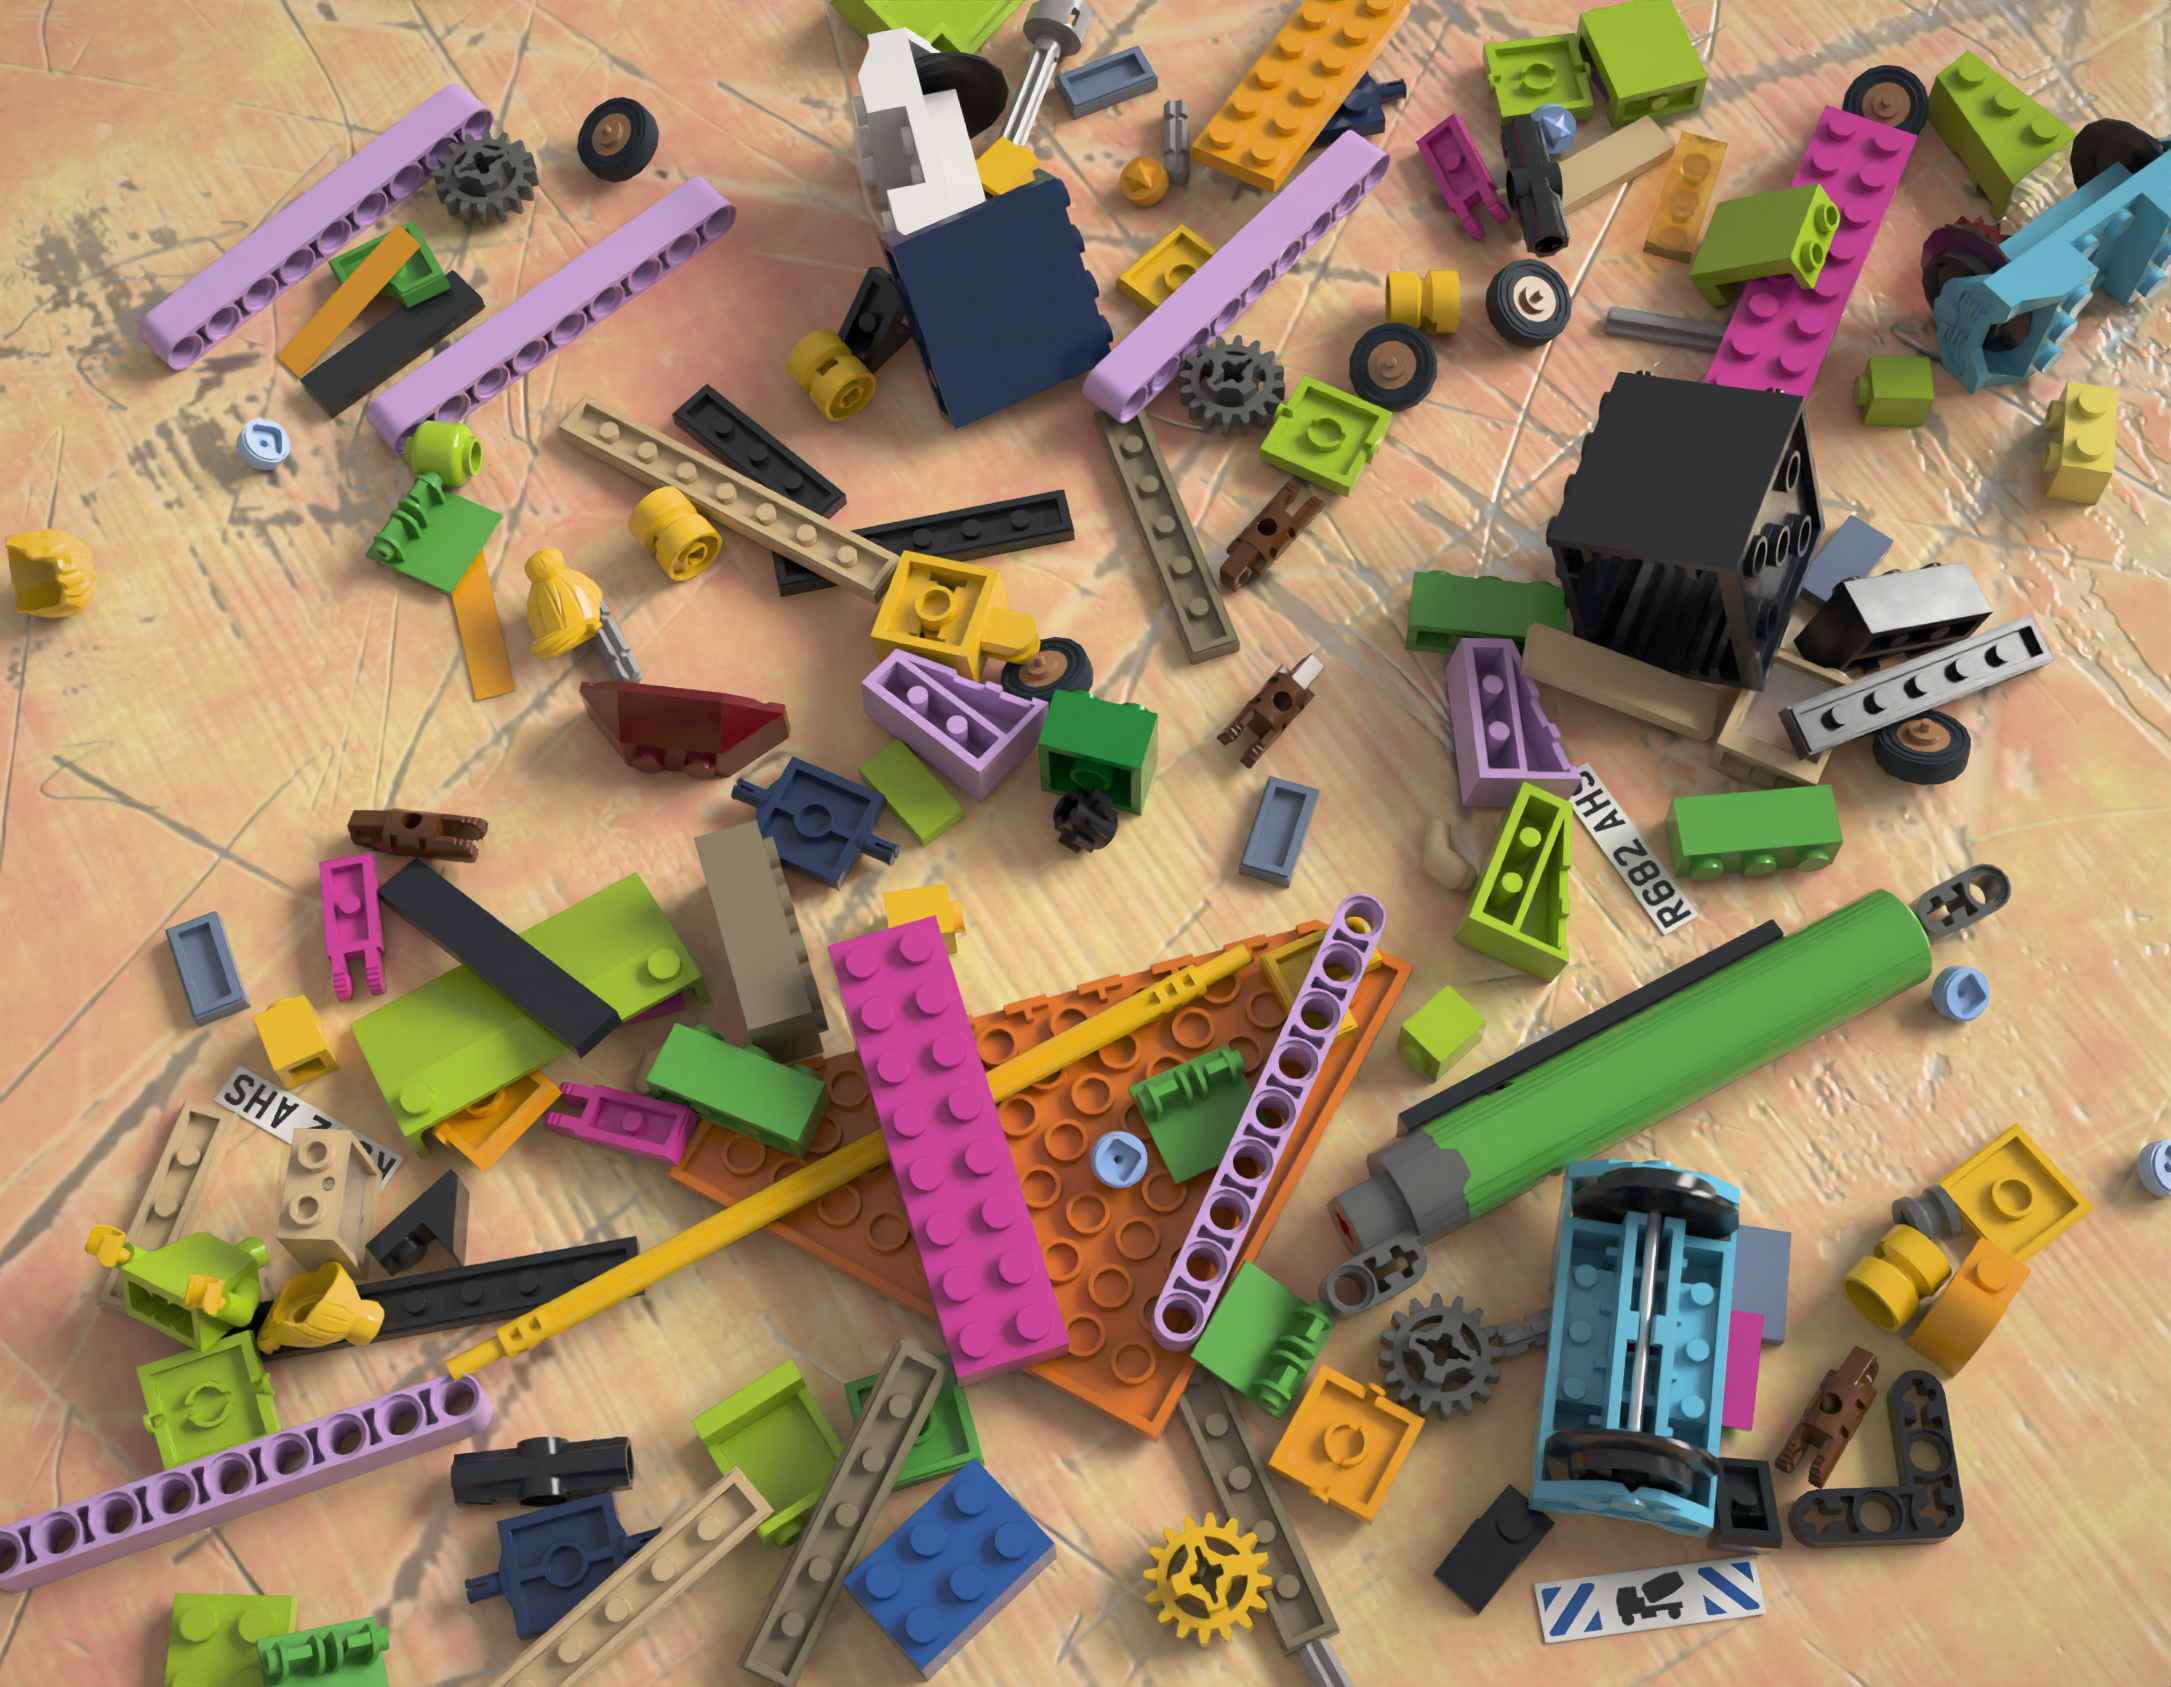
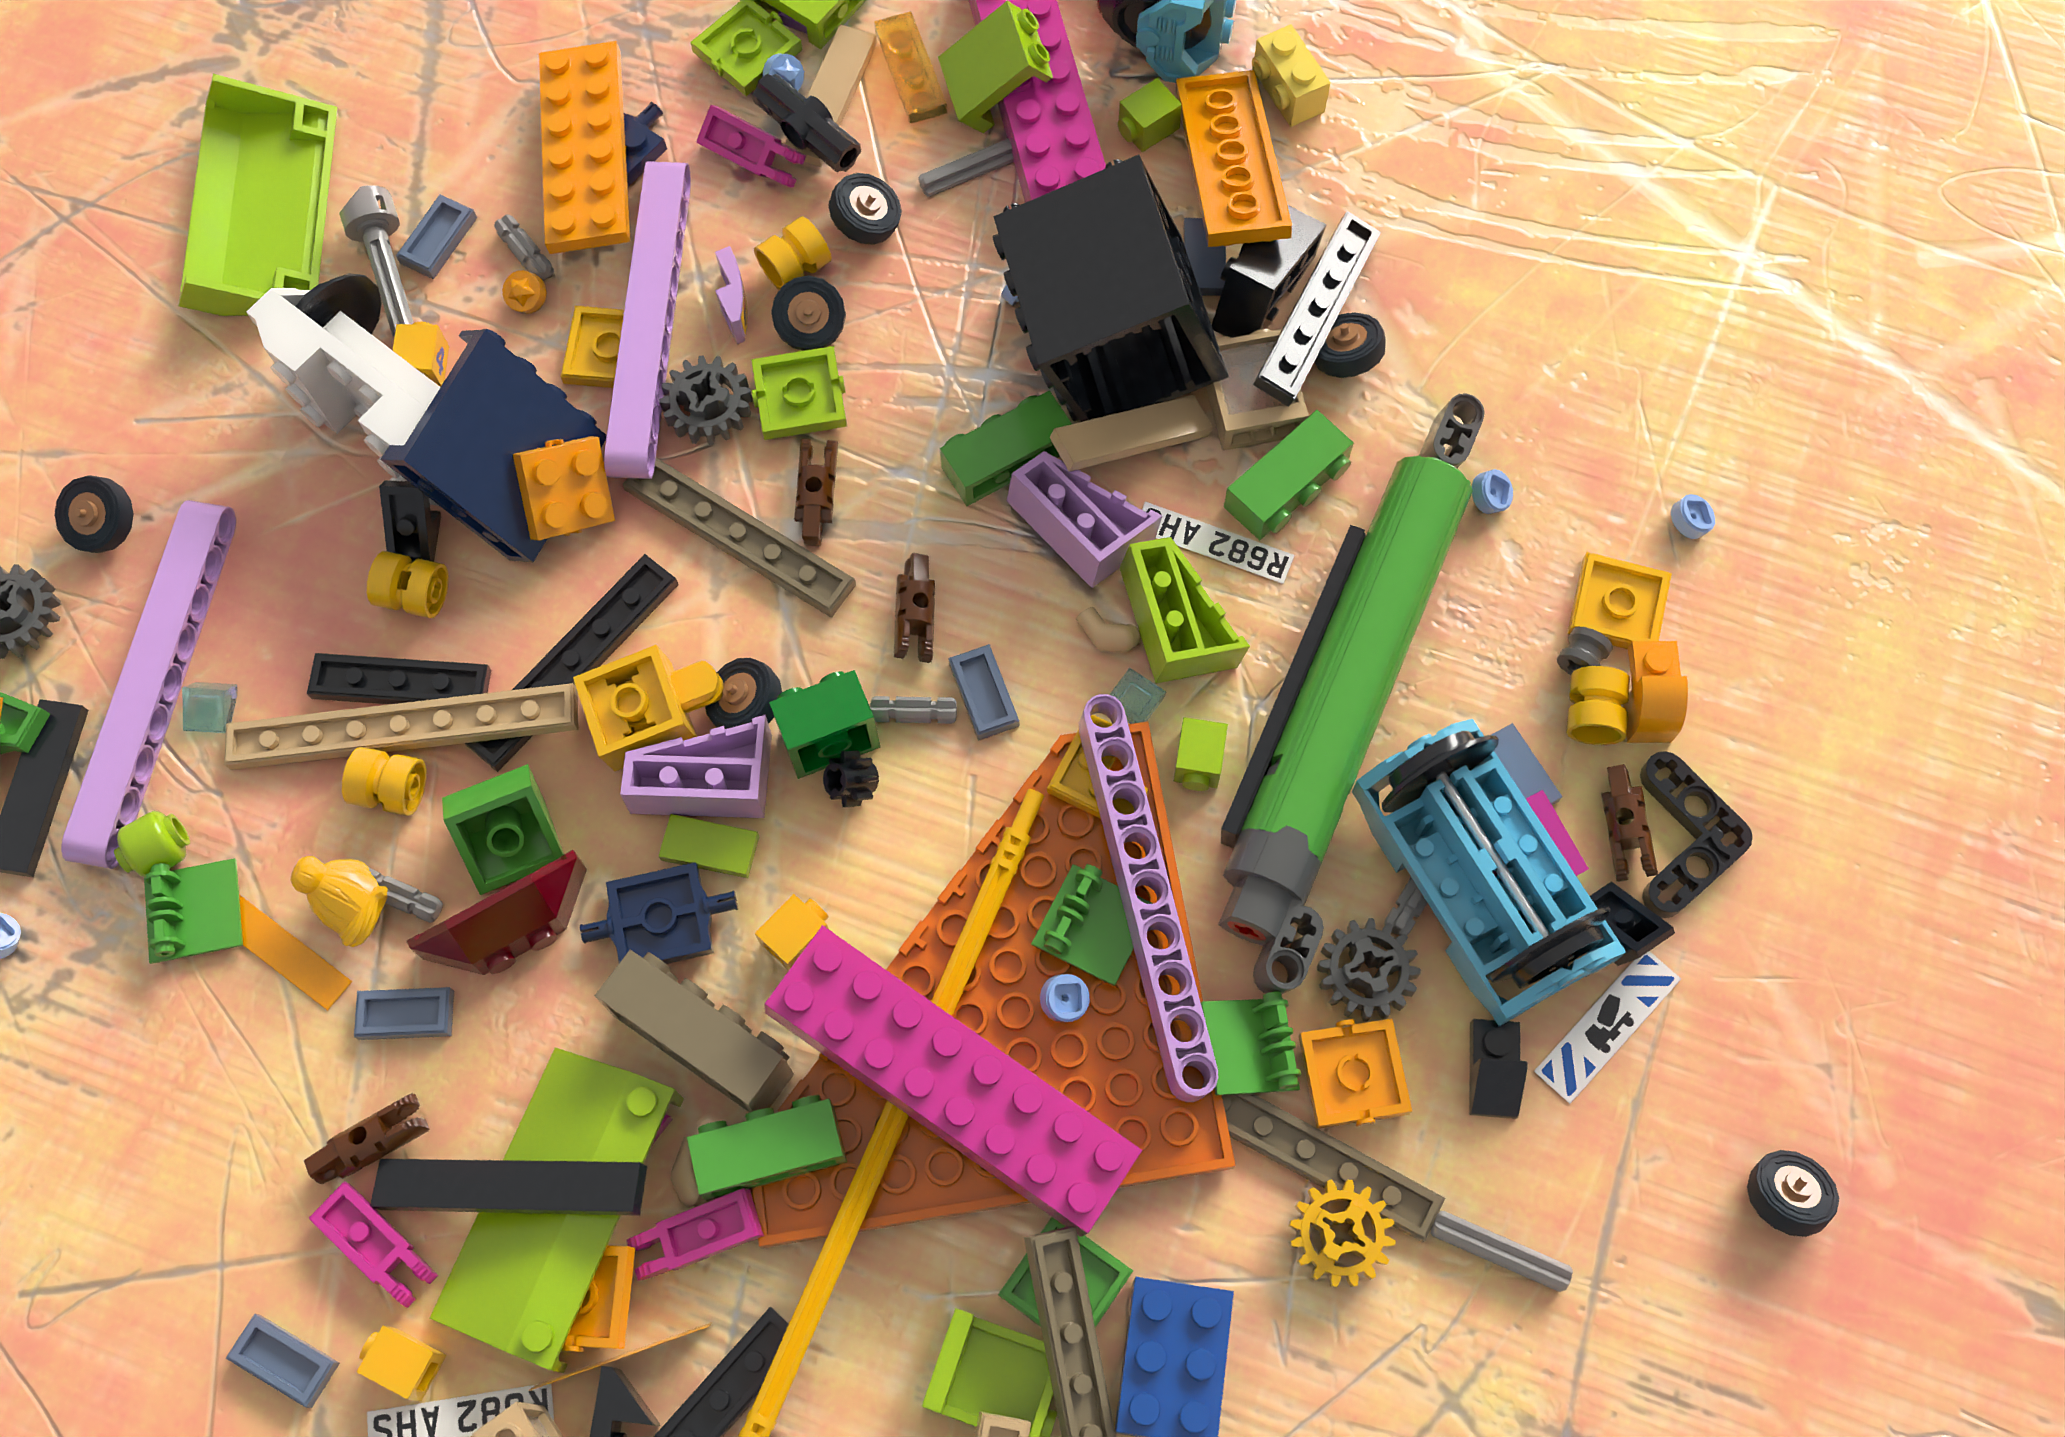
camera: 40 degrees left, 5 degrees up
none -> clear light blue slope [182,682,237,733]
none -> sand blue tile [354,987,454,1040]
none -> bright green slope [442,764,564,895]
none -> light orange plate [513,436,615,541]
none -> light orange sticker [529,1322,712,1391]
none -> lavender slope [715,246,748,344]
none -> light grey axle [870,696,957,724]
none -> clear light blue tile [1109,668,1166,724]
none -> light orange plate [1176,70,1292,247]

